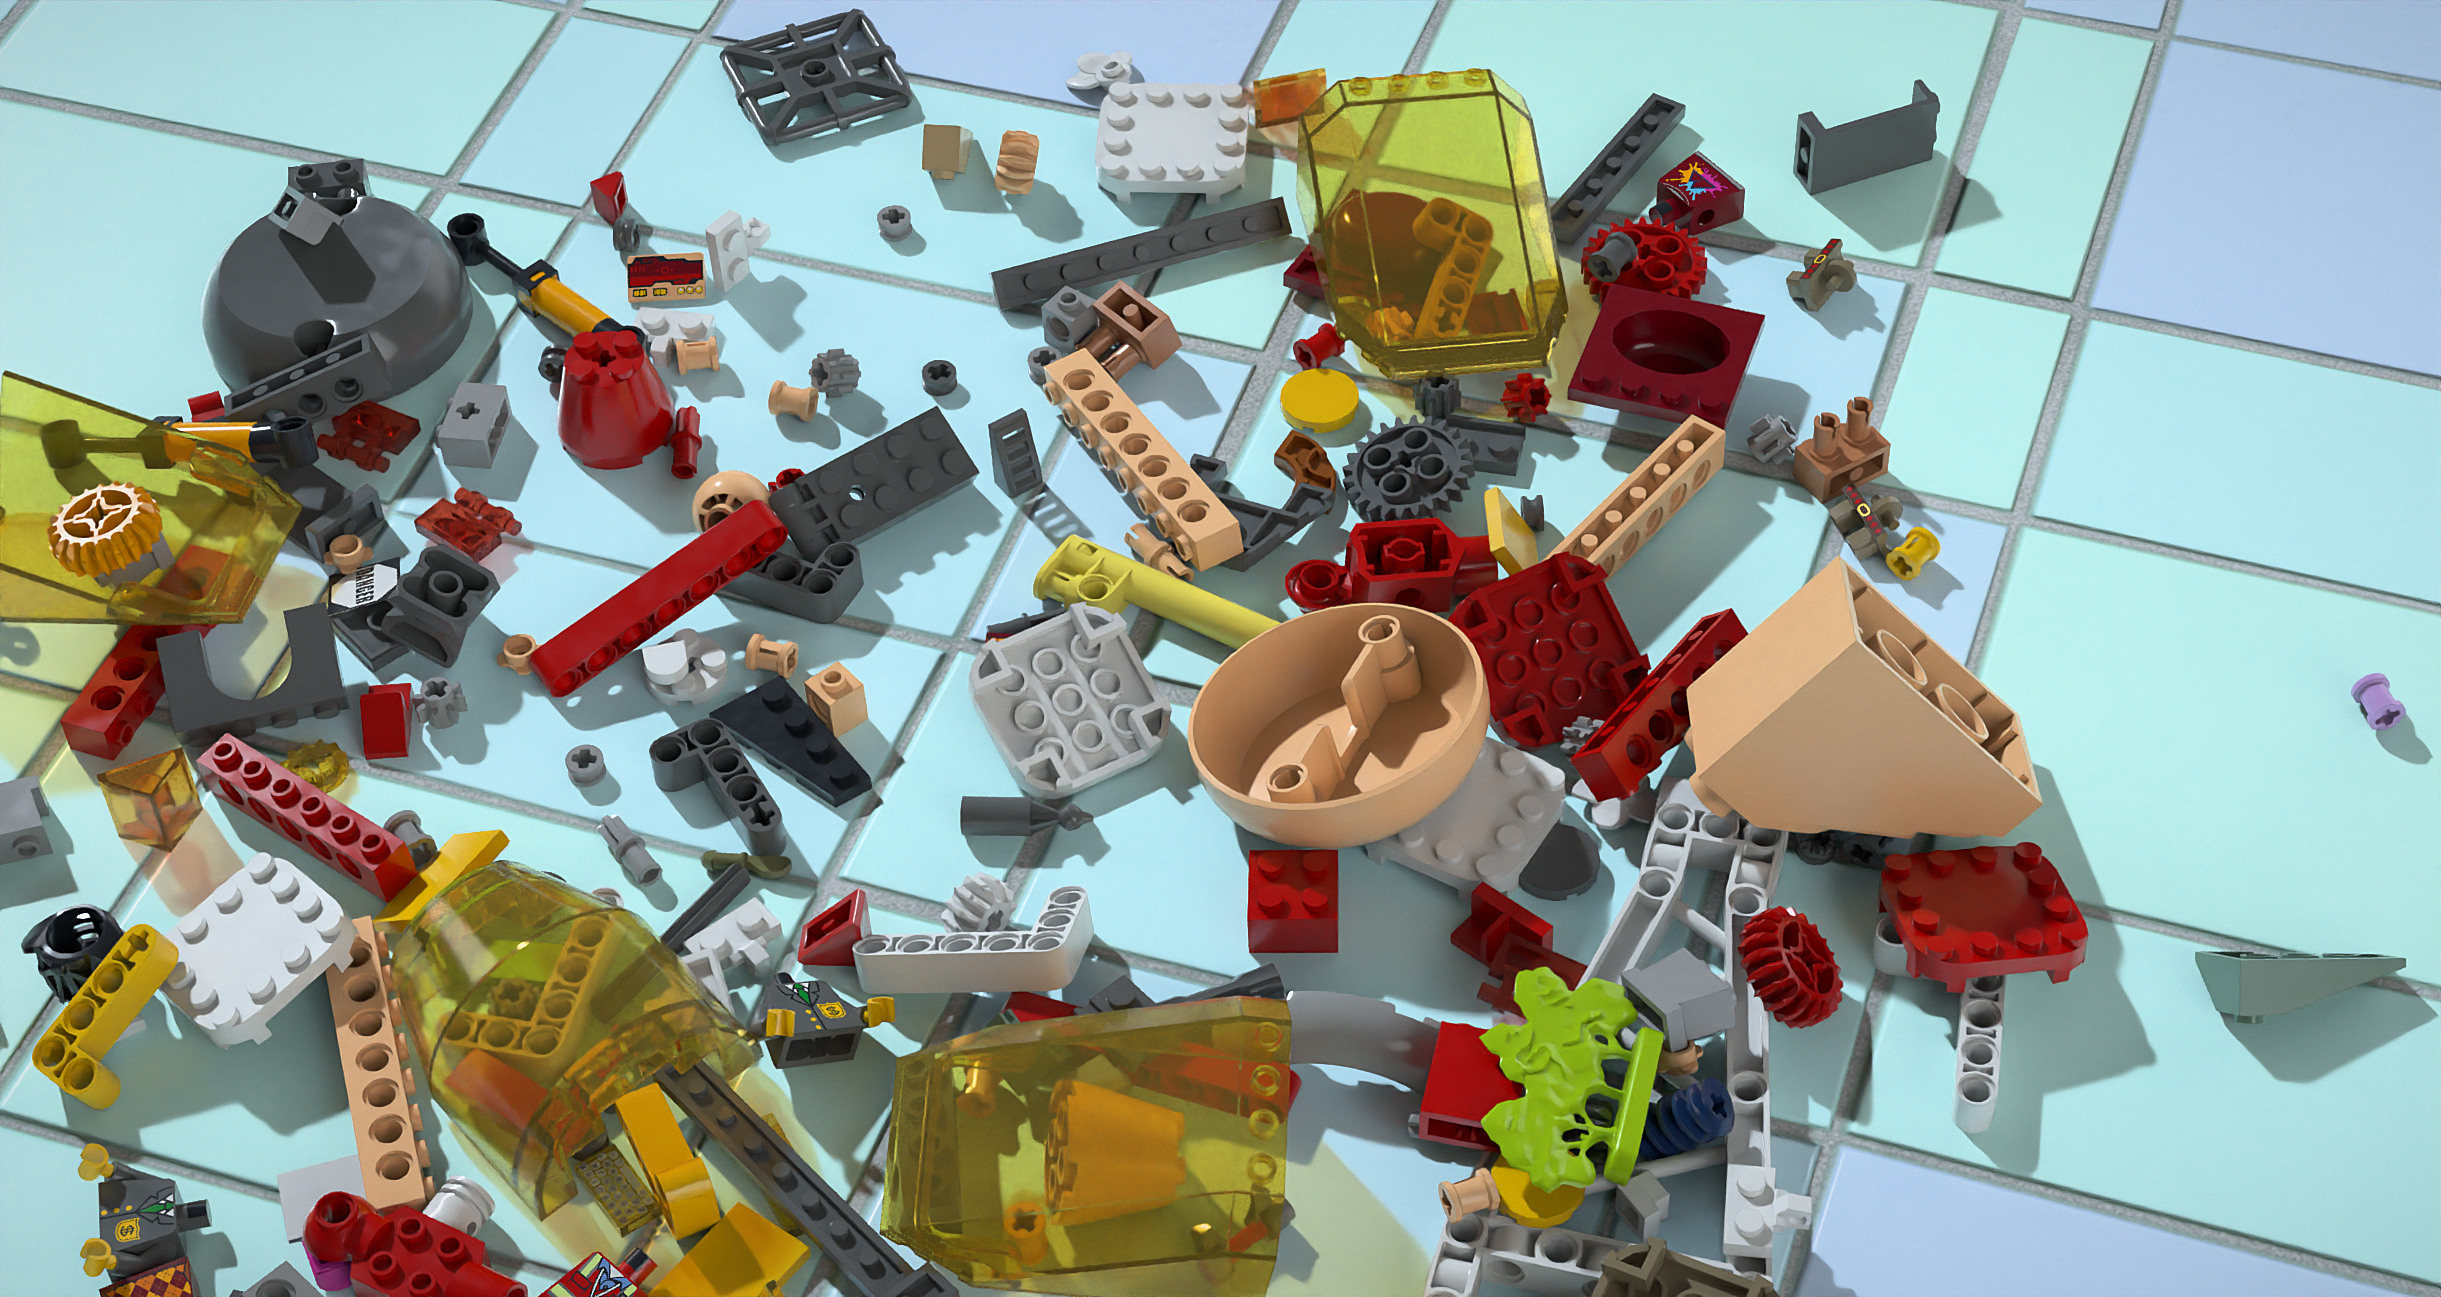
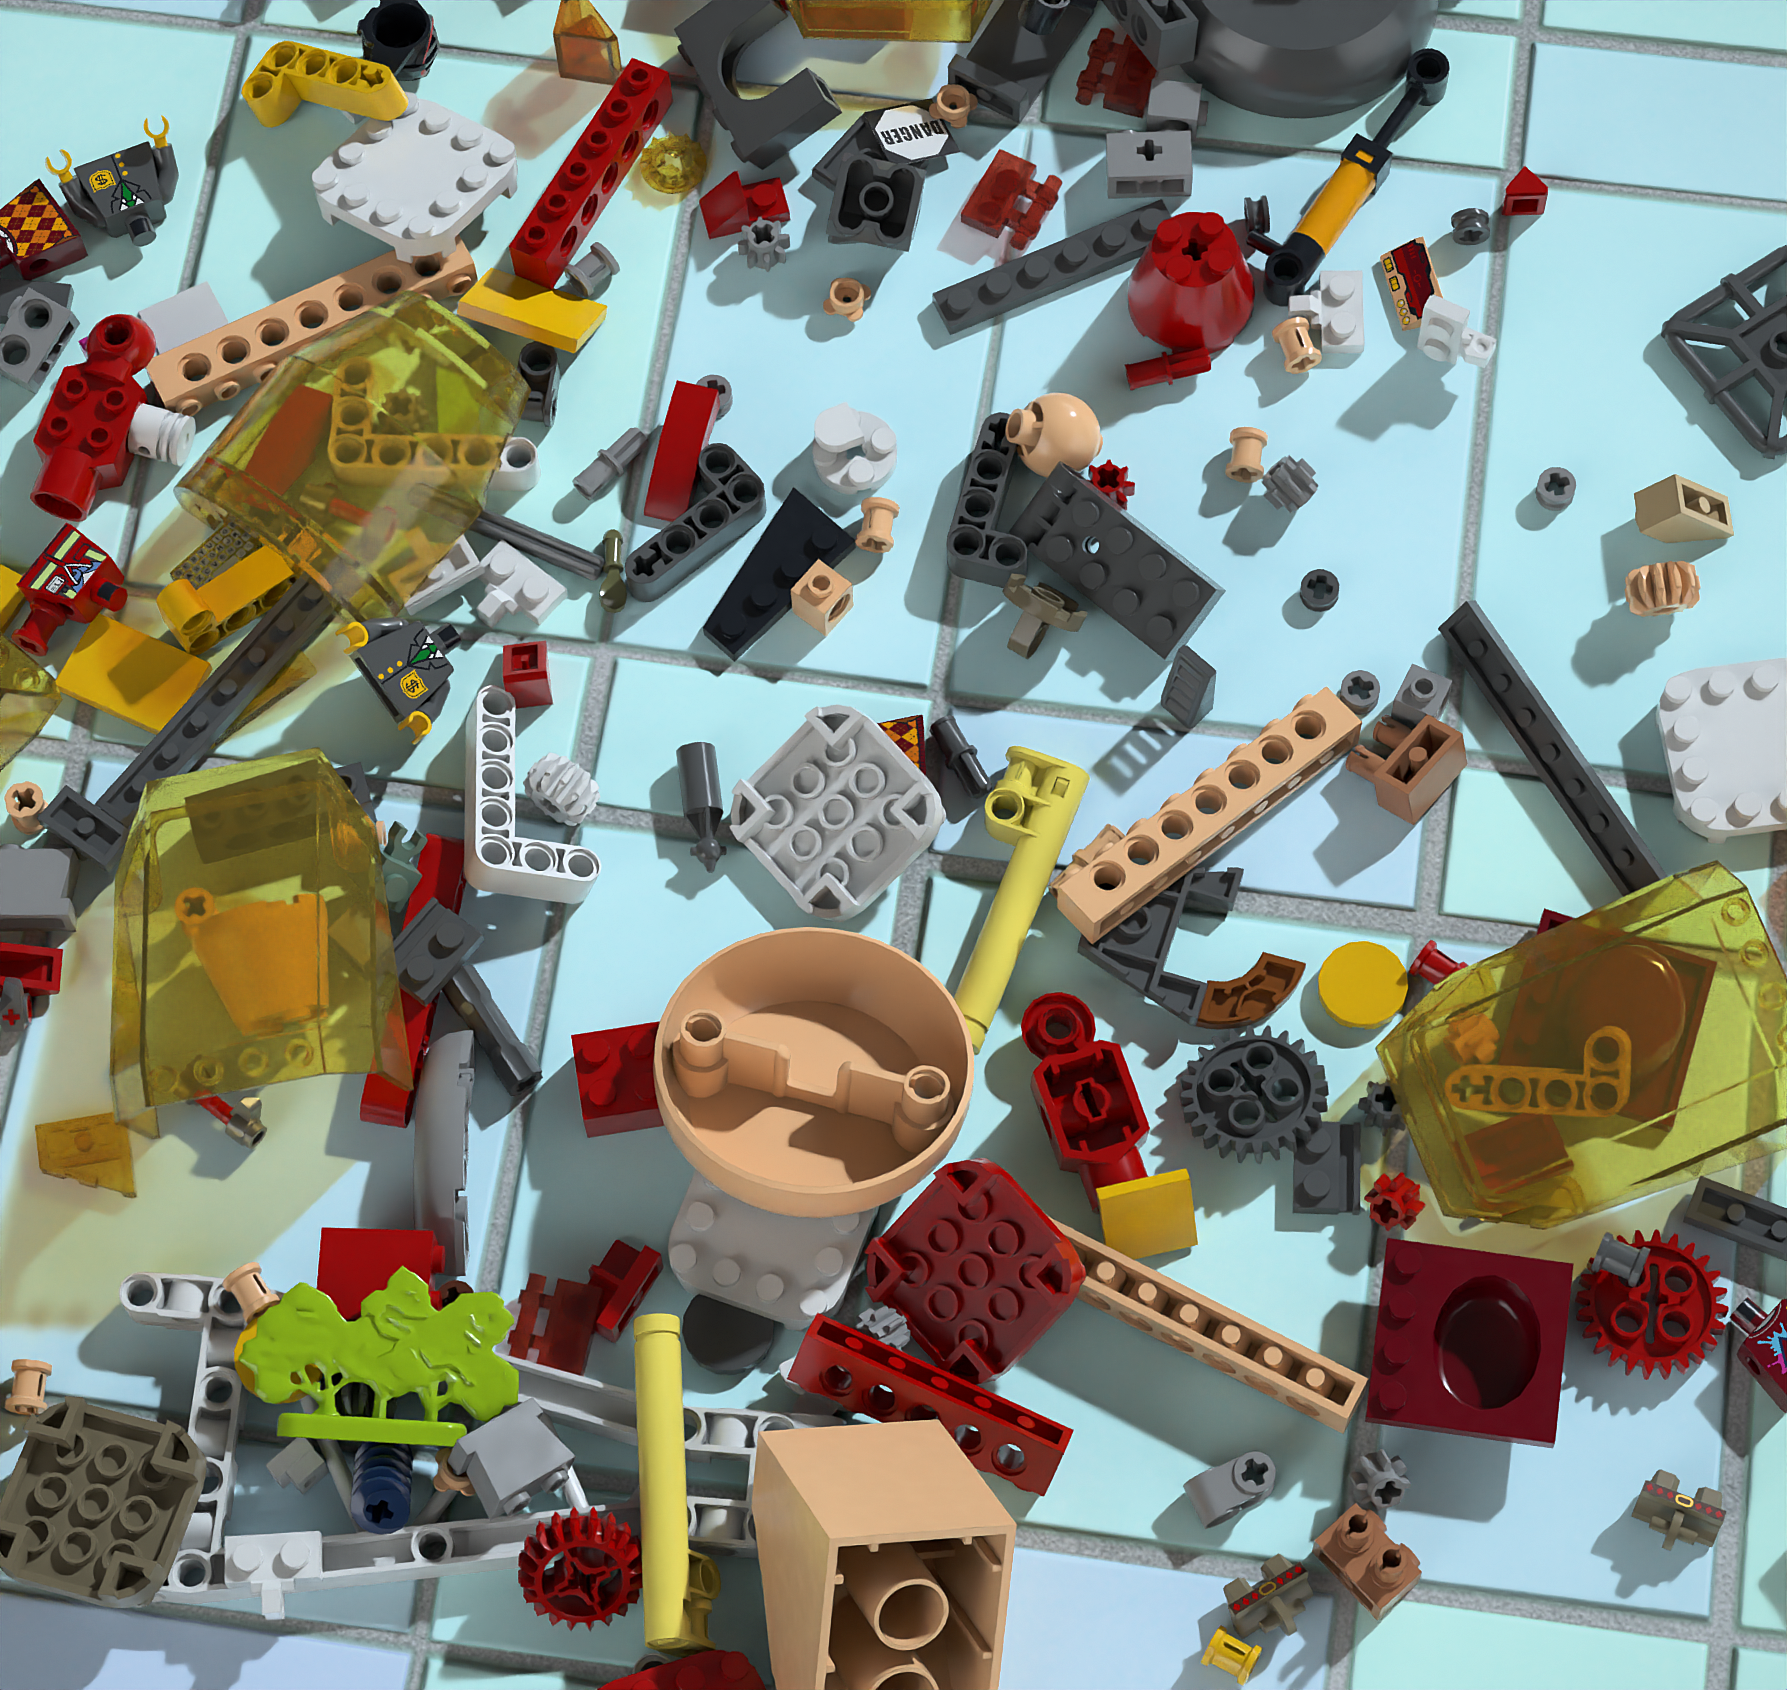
camera: 80 degrees right, 20 degrees up
red beam [528,499,788,698] -> none
dark grey bush [1520,495,1545,531] -> none
none -> light yellow piece [633,1313,721,1658]
none -> red slope [644,380,720,522]
none -> dark grey plate [932,199,1172,335]
none -> dark tan tile [1002,573,1088,659]
none -> light grey brick [1146,79,1209,142]
none -> light grey piece [1183,1451,1276,1529]

